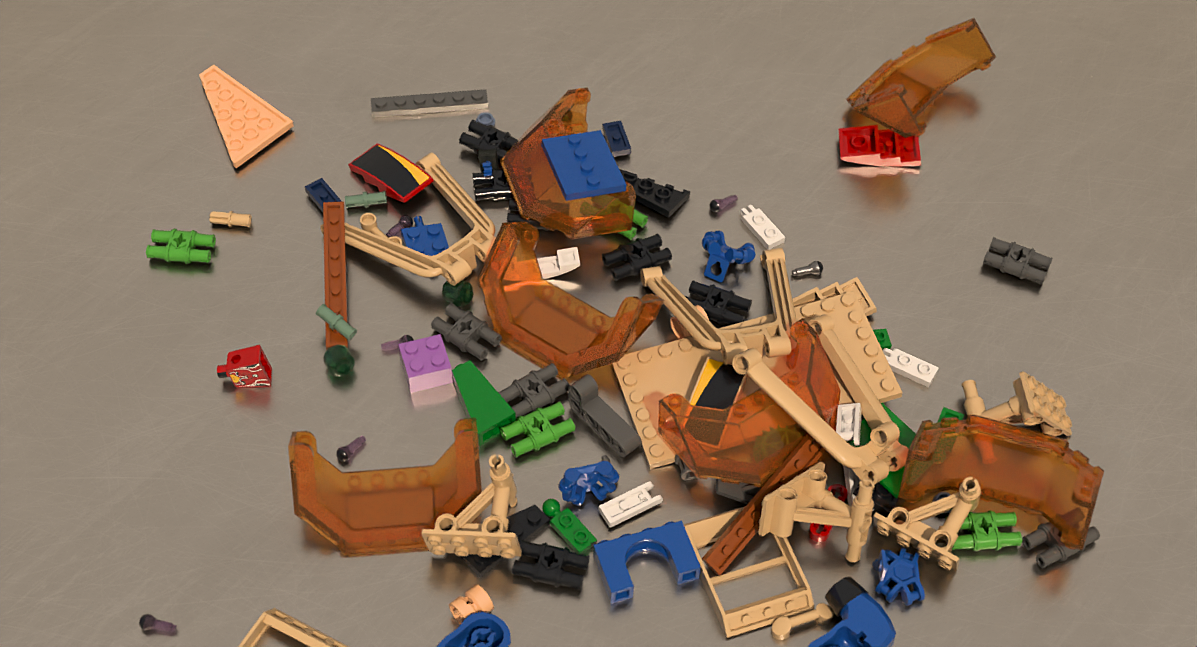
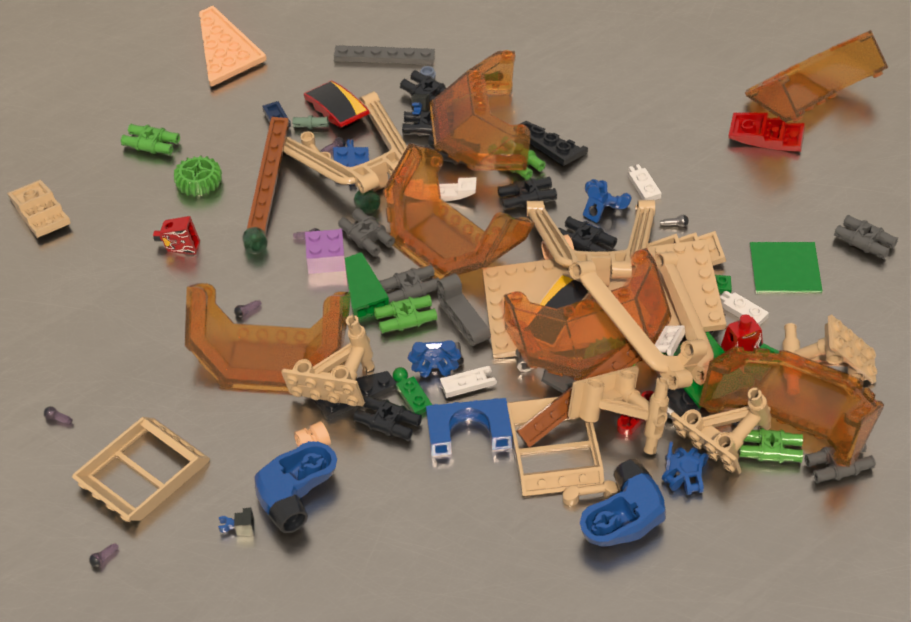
camera: 15 degrees right, 5 degrees down
tan axle [209,211,252,227] -> none
sand green pin [316,304,357,341] -> none
blue plate [541,130,627,201] -> none
dark blue plate [602,121,631,157] -> none
piece [709,195,738,213] -> none
none -> tan slope [7,180,71,238]
none -> bright green gear [174,155,222,197]
none -> red torso [721,314,763,360]
none -> green piece [750,242,823,293]

